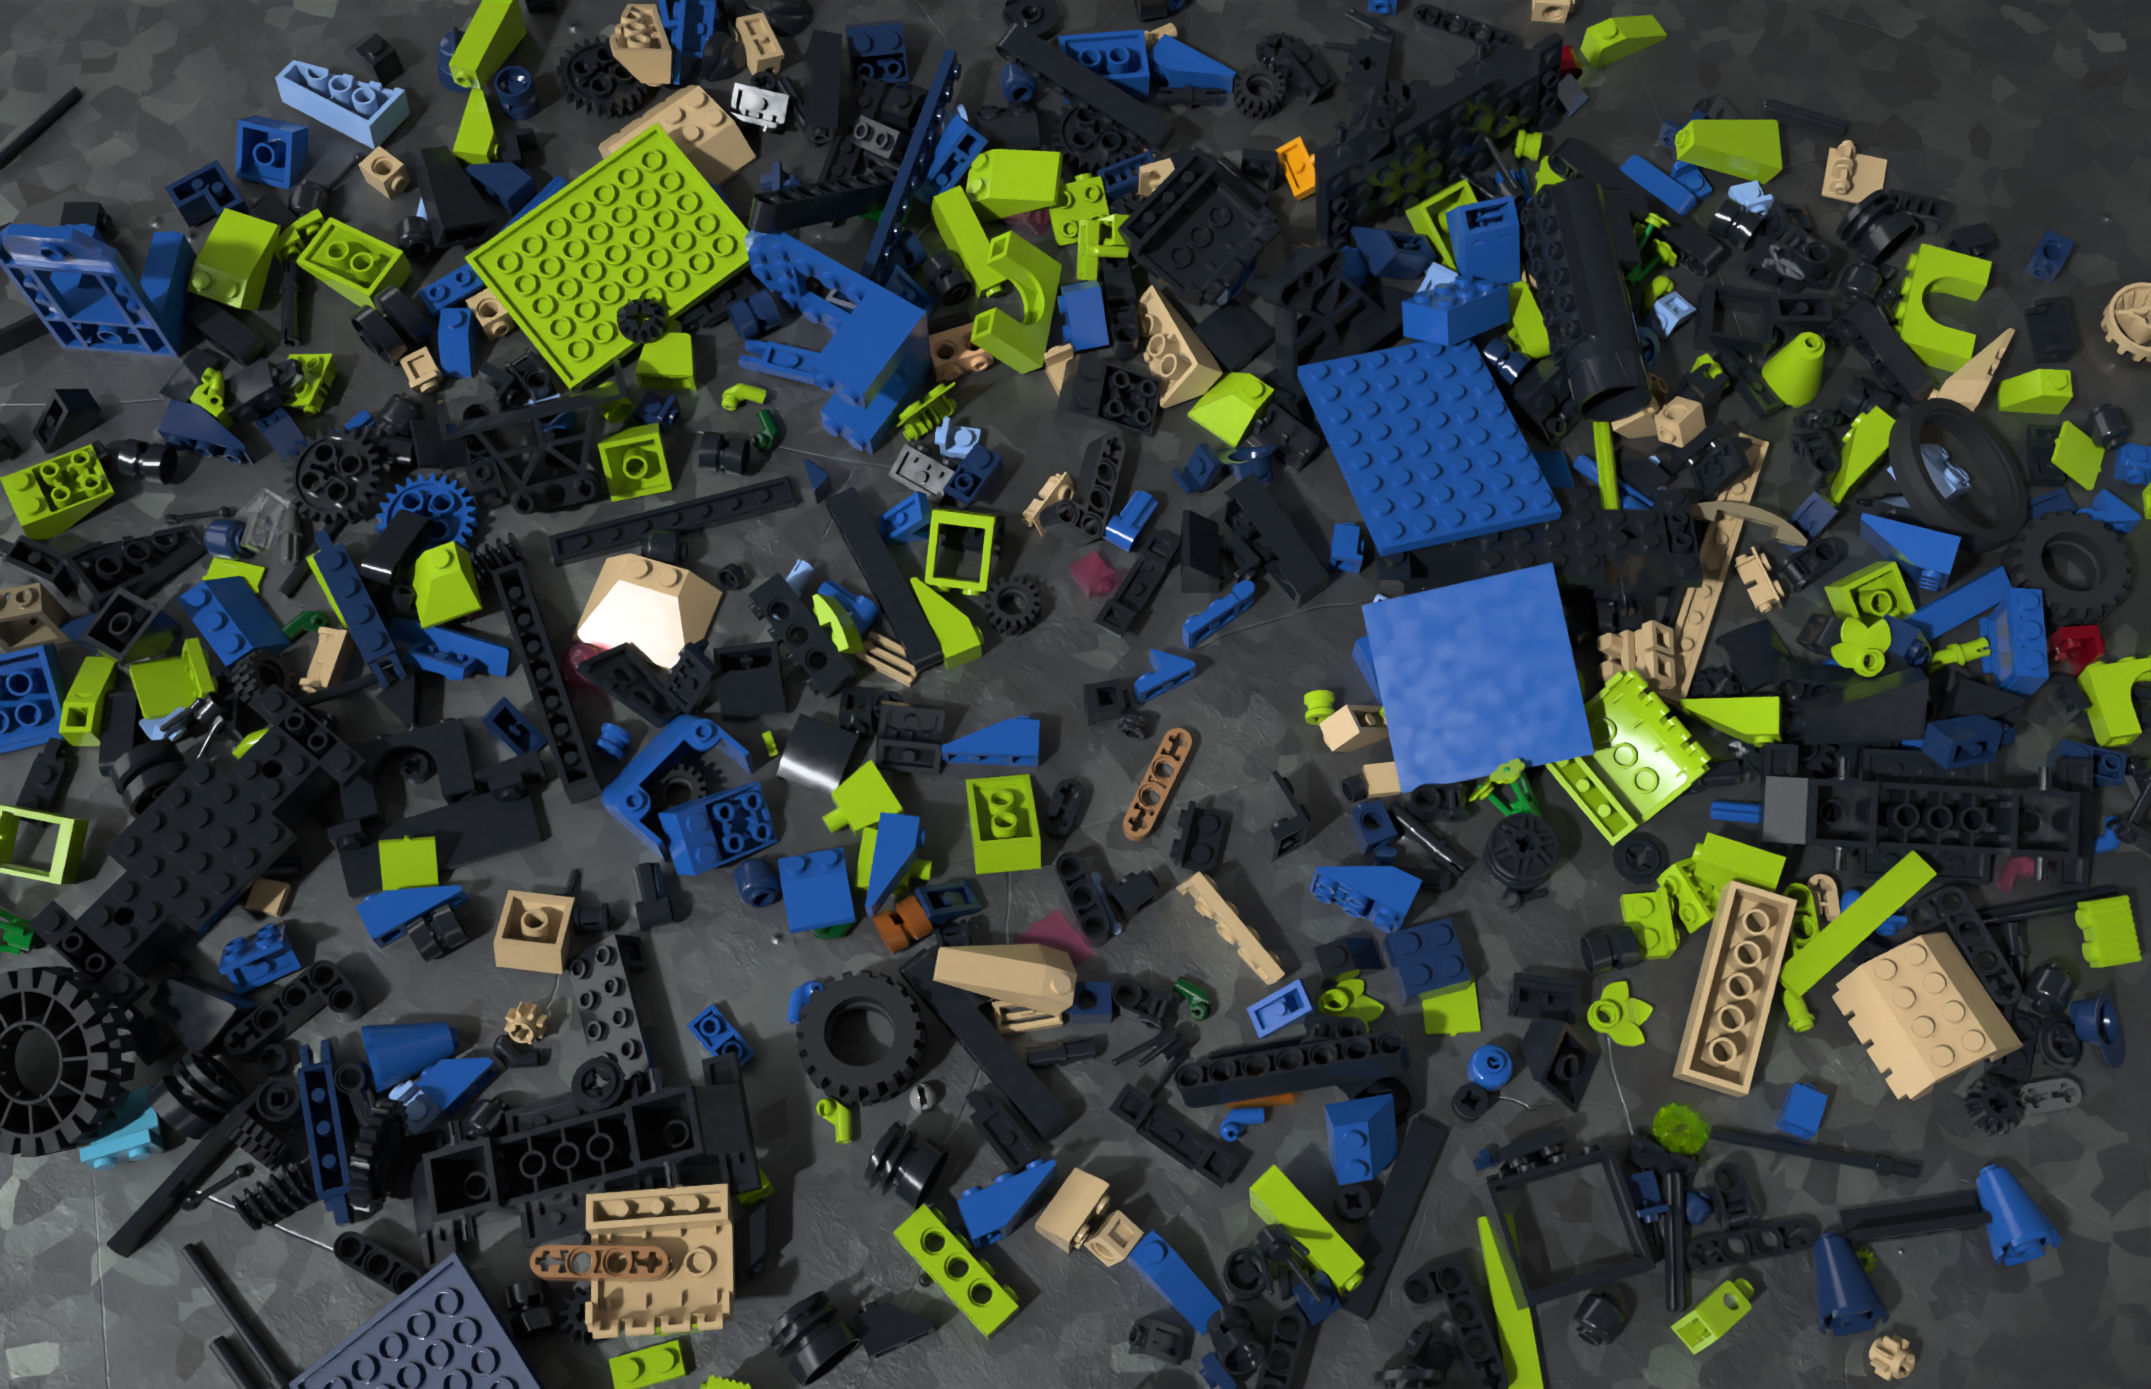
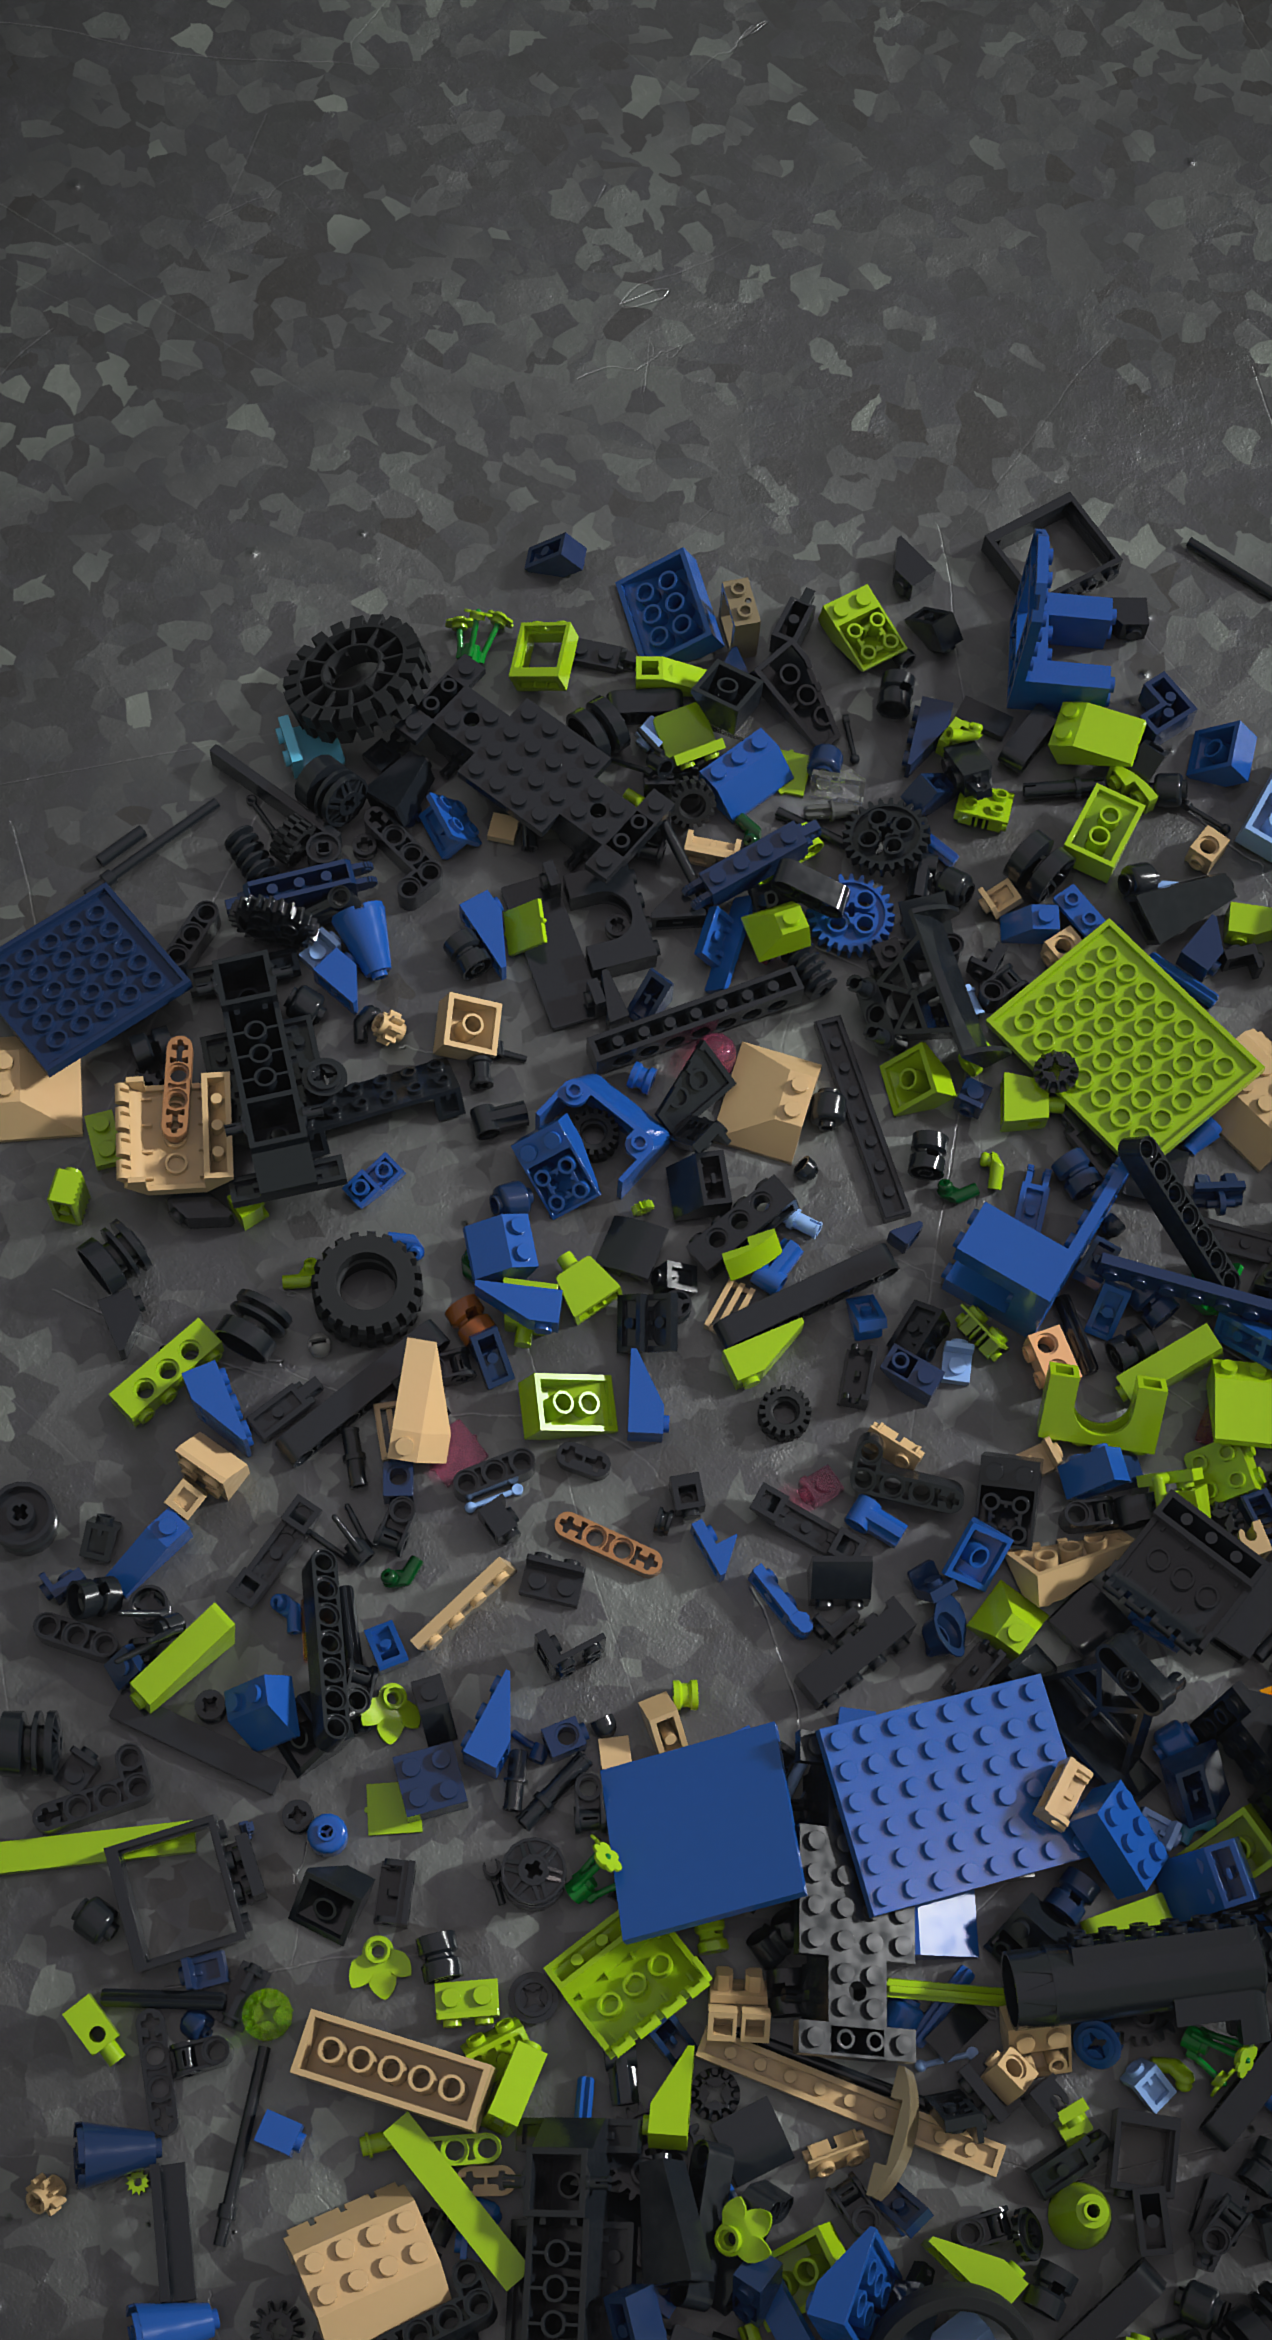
camera: 85 degrees right, 0 degrees up
lime window [924,507,997,596] -> none
none -> blue slope [941,1517,1014,1592]
none -> tan hinge [1033,1756,1094,1833]

